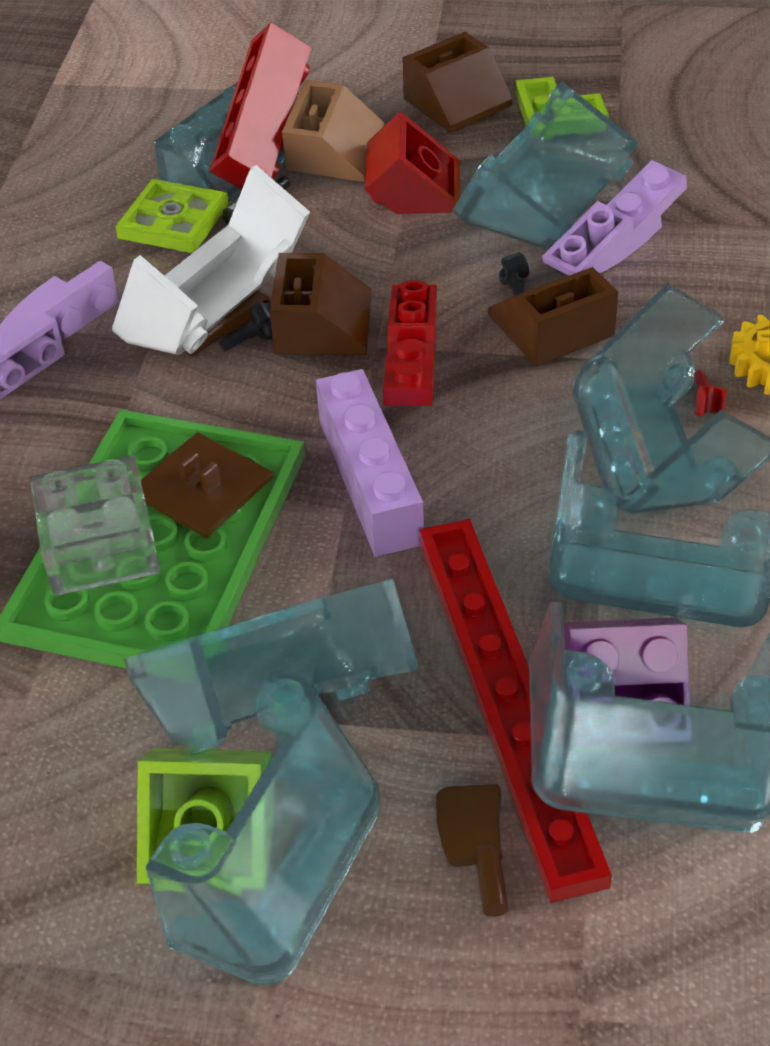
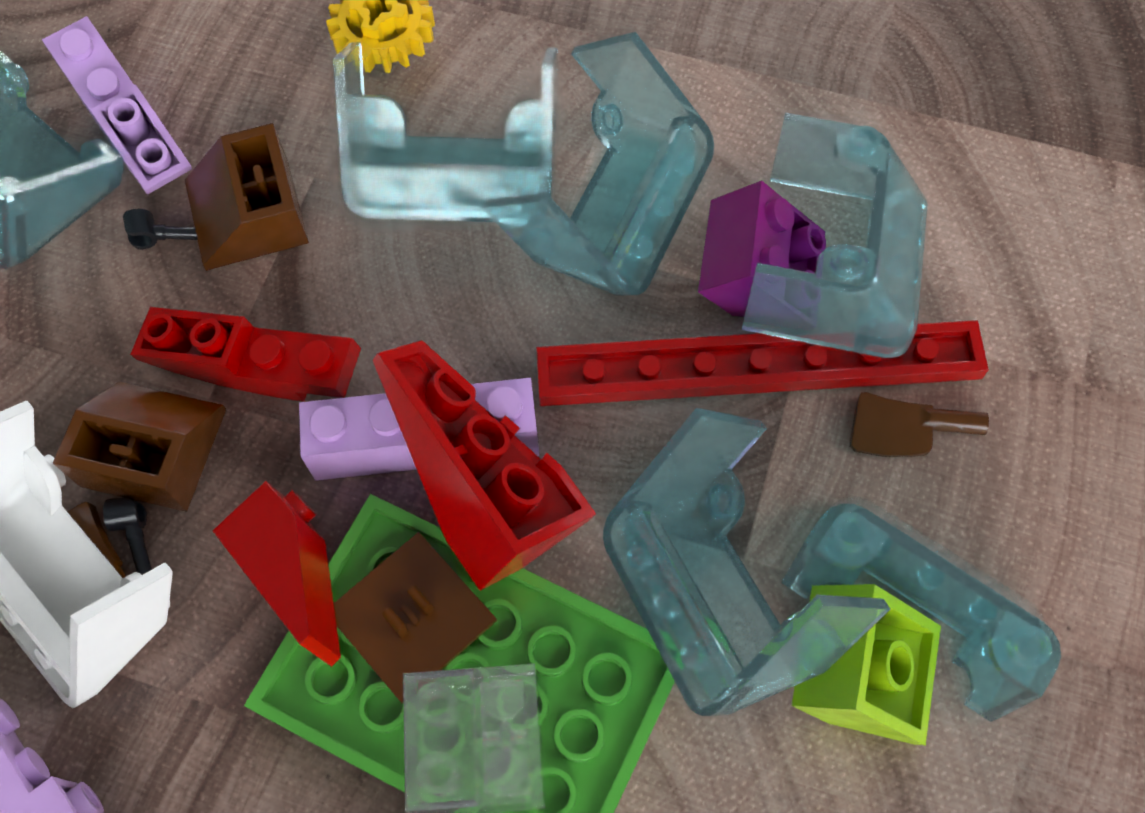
camera: 80 degrees left, 20 degrees up
red hand [693,370,727,417] -> none
none -> red slope [212,481,341,667]
none -> red wedge [372,340,596,591]

